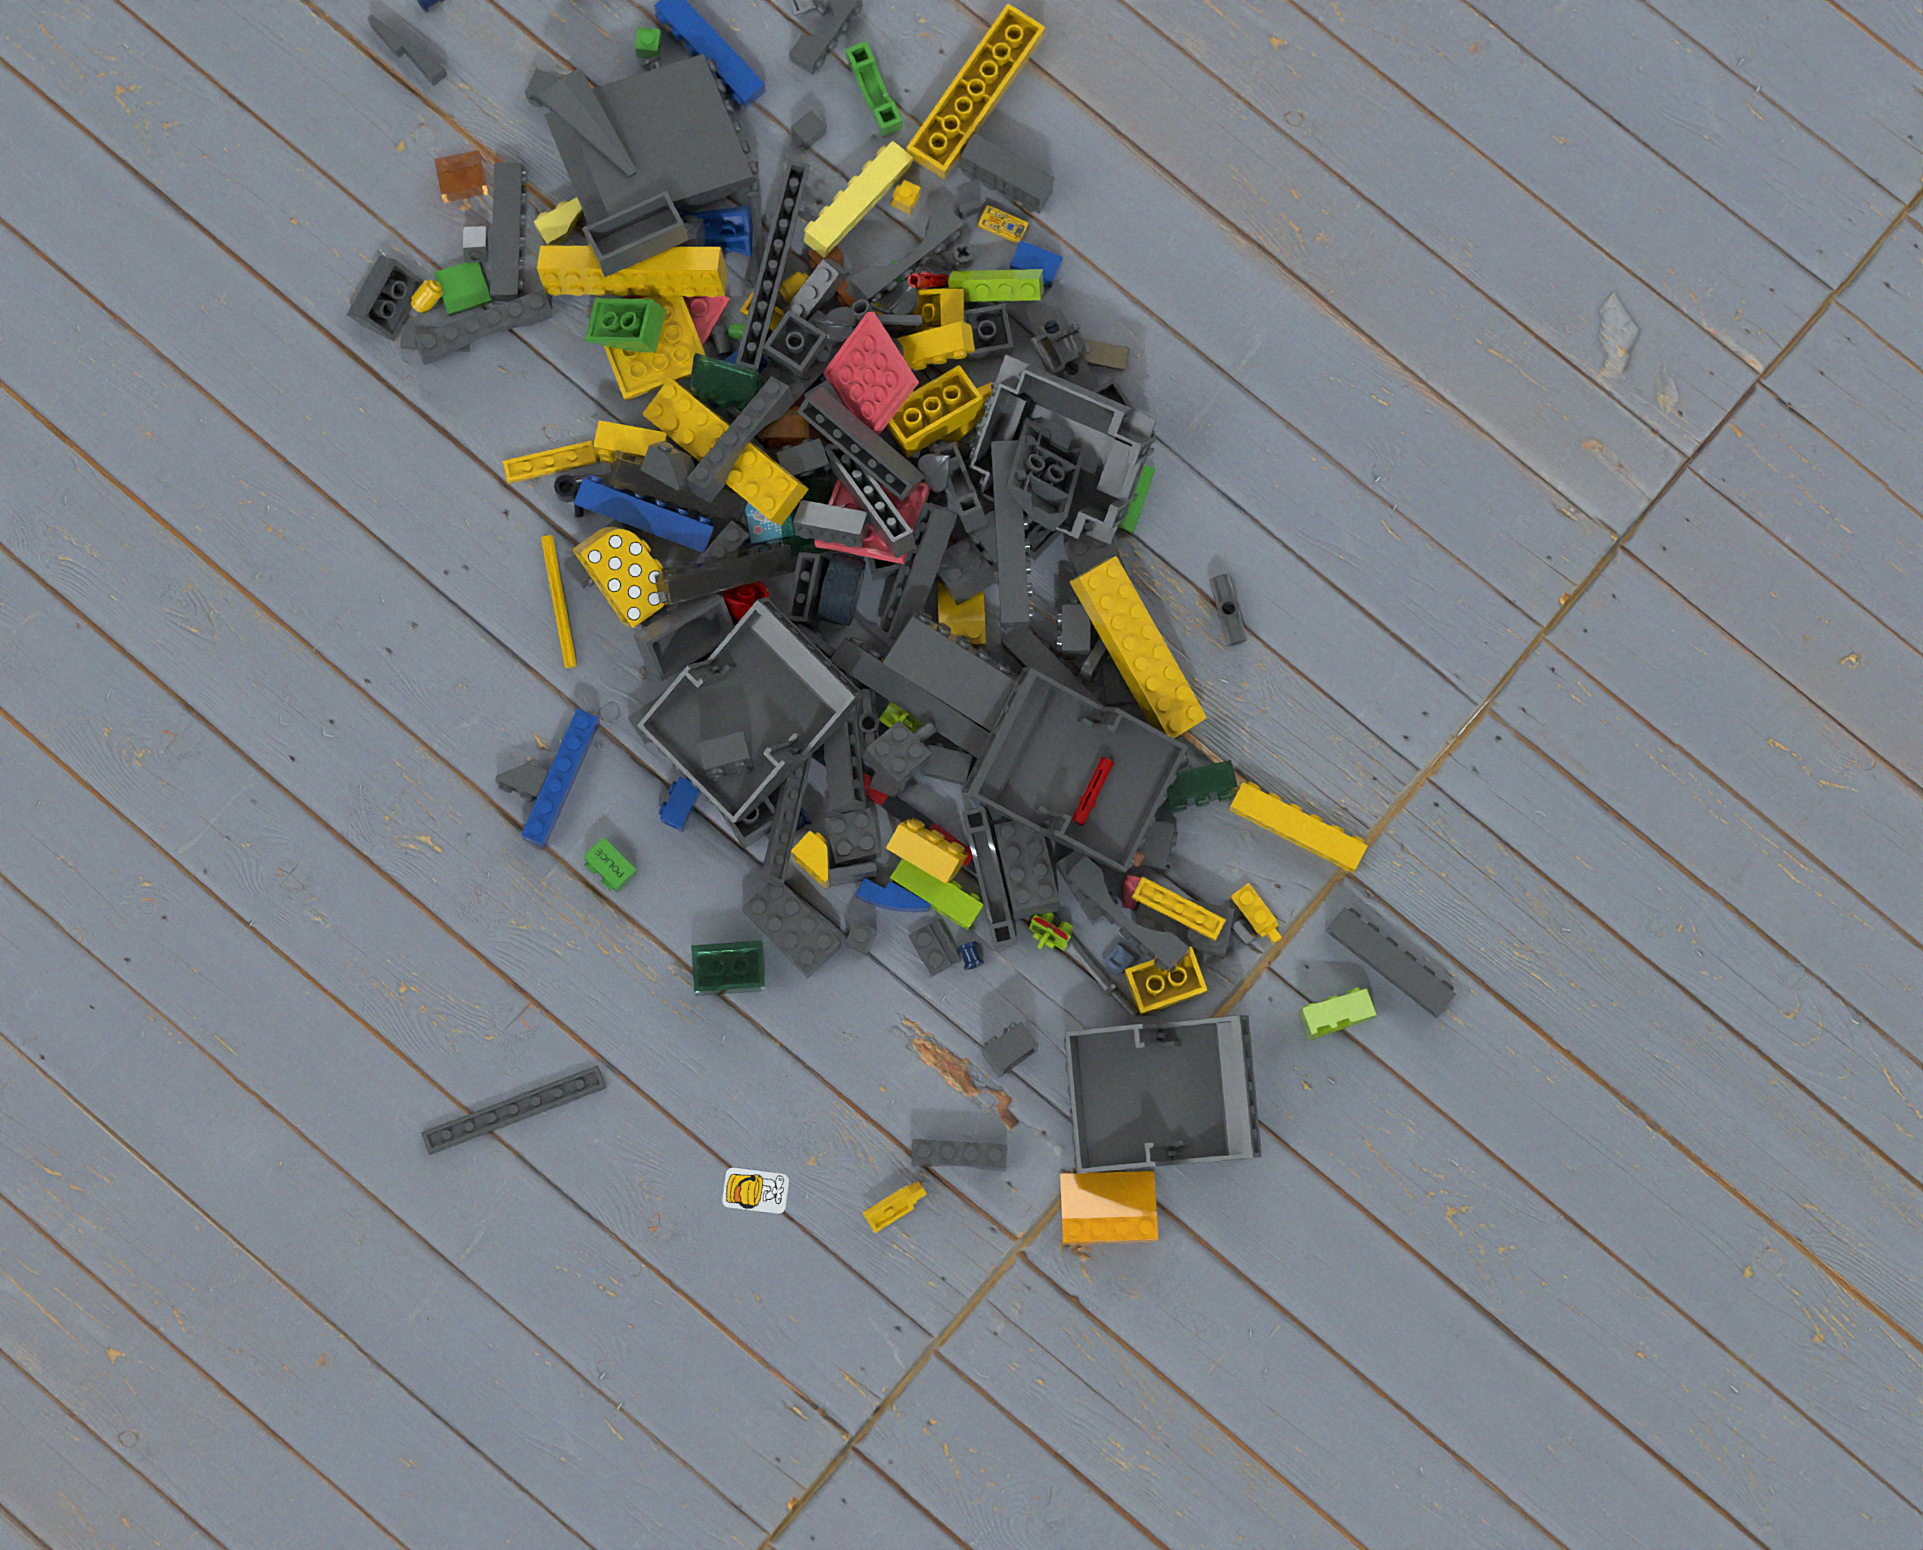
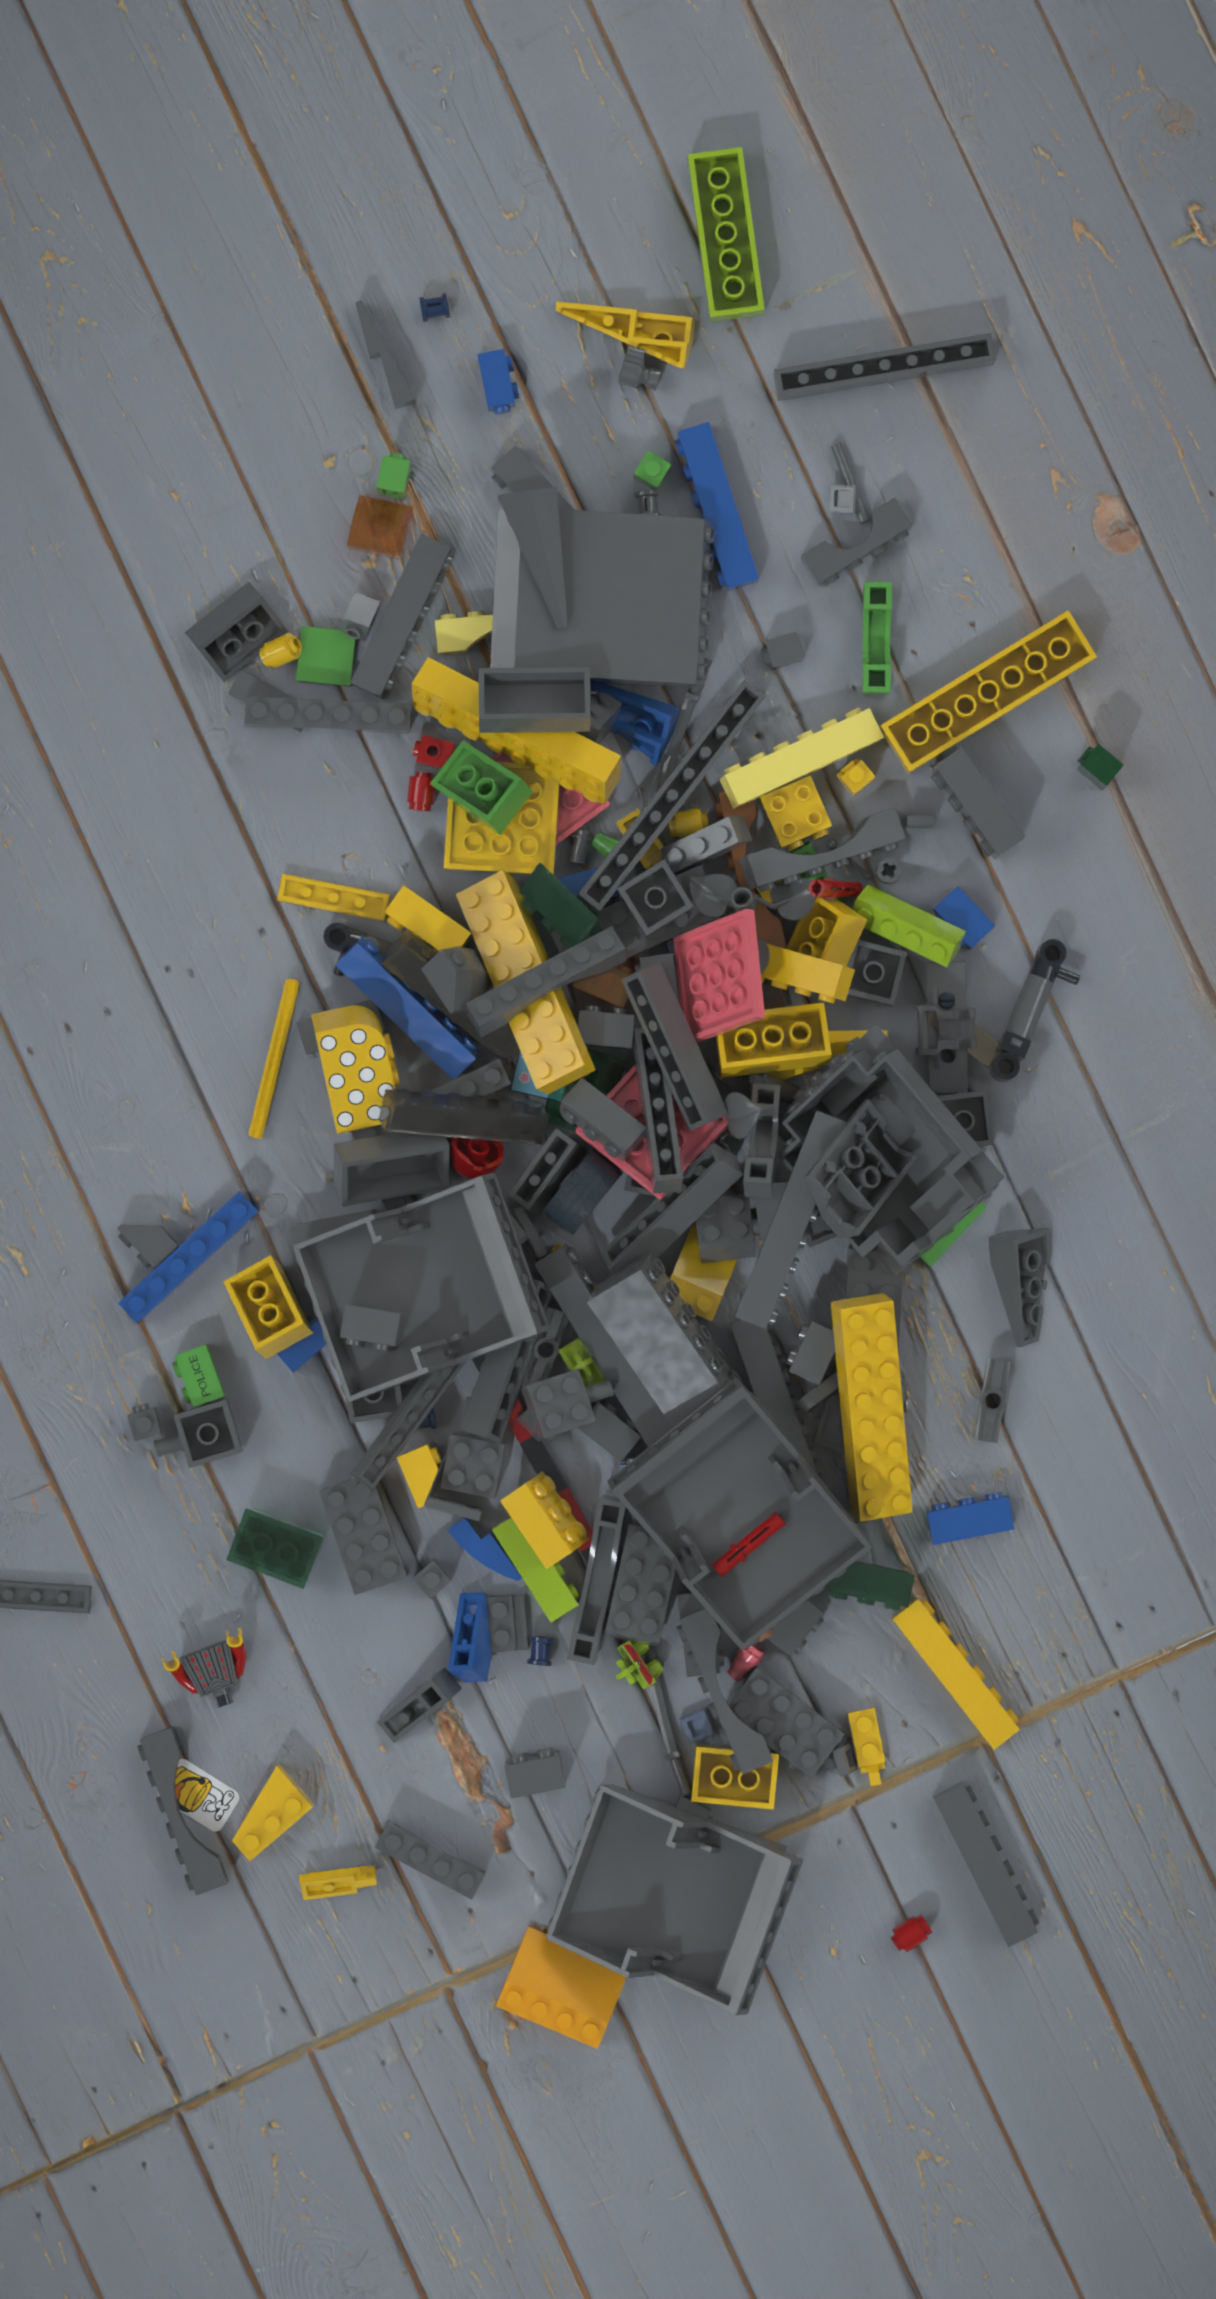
camera: 25 degrees right, 10 degrees up
dark grey tile [876,315,922,339] -> none
yellow tile [978,205,1029,245] -> none
yellow tile [1132,877,1226,941] -> none
lime wedge [1299,987,1376,1041] -> none
none -> dark grey brick [127,1404,163,1442]
none -> dark grey arch [137,1726,229,1895]
none -> dark grey brick [153,1399,244,1468]
none -> torso [161,1628,247,1708]
none -> yellow brick [223,1255,314,1359]
none -> yellow wedge [232,1763,314,1861]
none -> bright green brick [376,452,412,500]
none -> dark grey slope [377,1667,462,1743]
none -> red brick [407,771,436,812]
none -> red brick [412,735,455,770]
none -> blue slope [448,1592,491,1683]
none -> blue brick [477,349,519,414]
none -> yellow brick [759,775,832,851]
none -> red brick [890,1914,933,1953]
none -> blue brick [926,1492,1015,1545]
none -> piece [989,939,1080,1082]
none -> dark grey wedge [989,1228,1051,1347]
none -> dark green brick [1077,744,1124,790]

